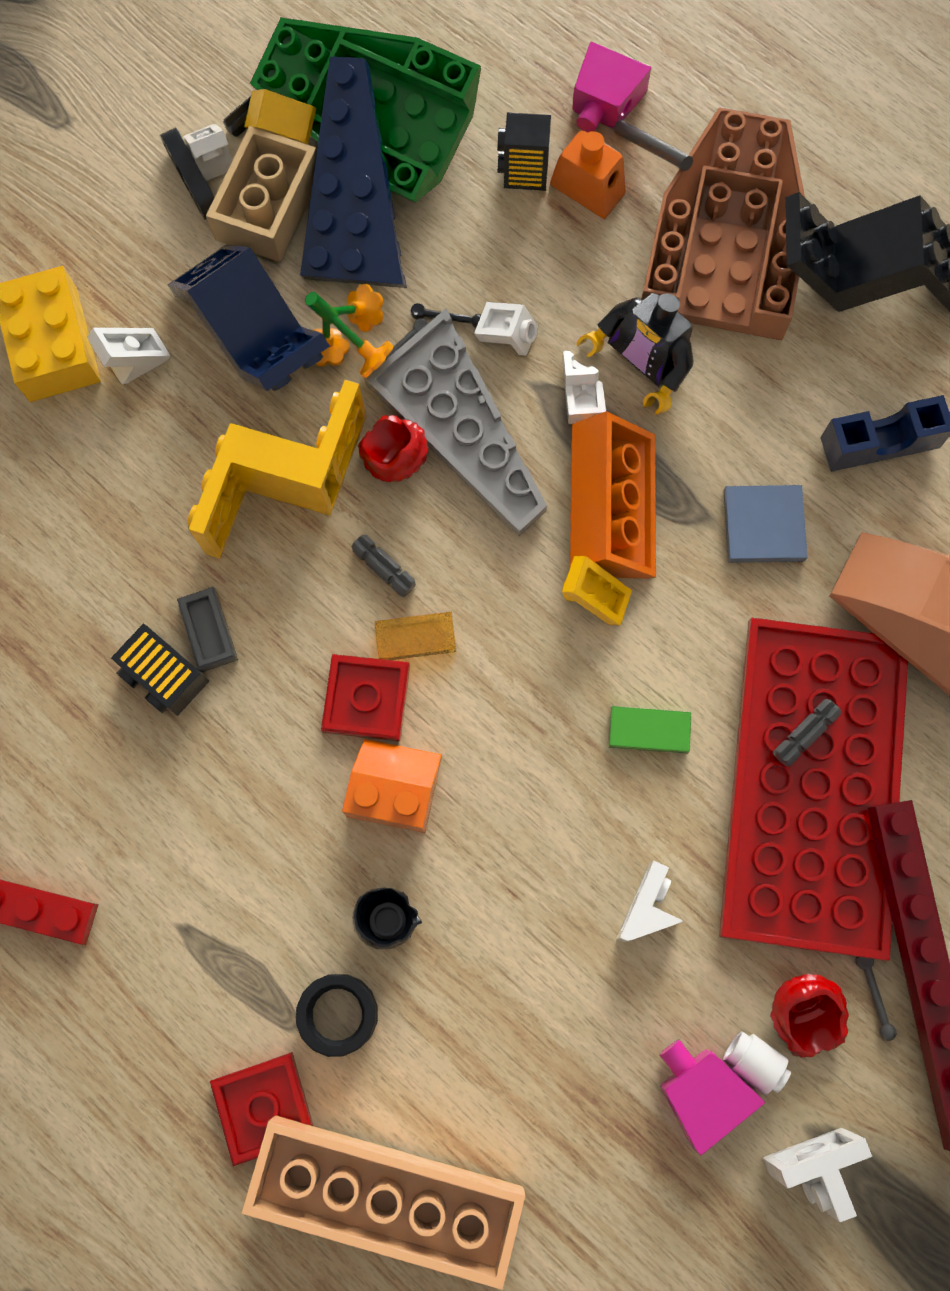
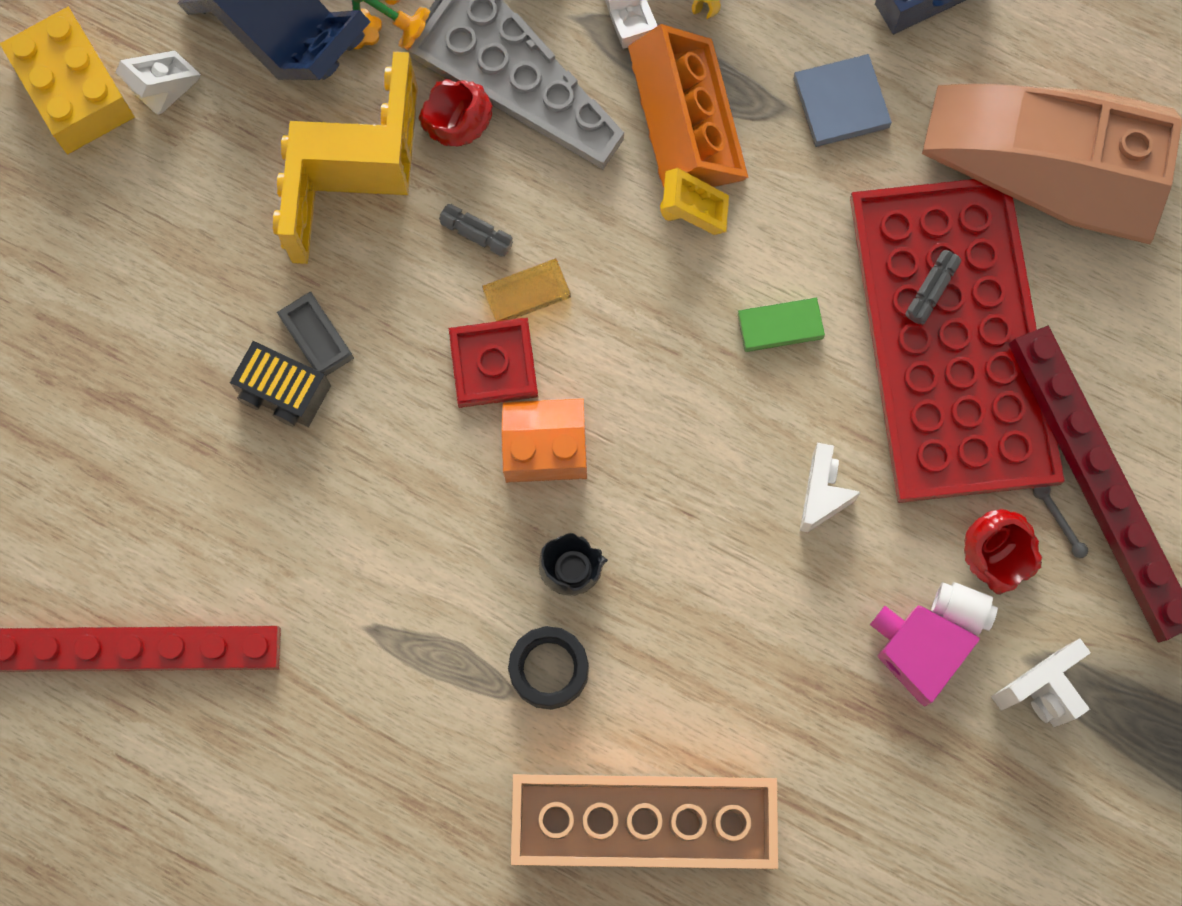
camera: 15 degrees left, 0 degrees up
red tile [210,1052,314,1166] -> none

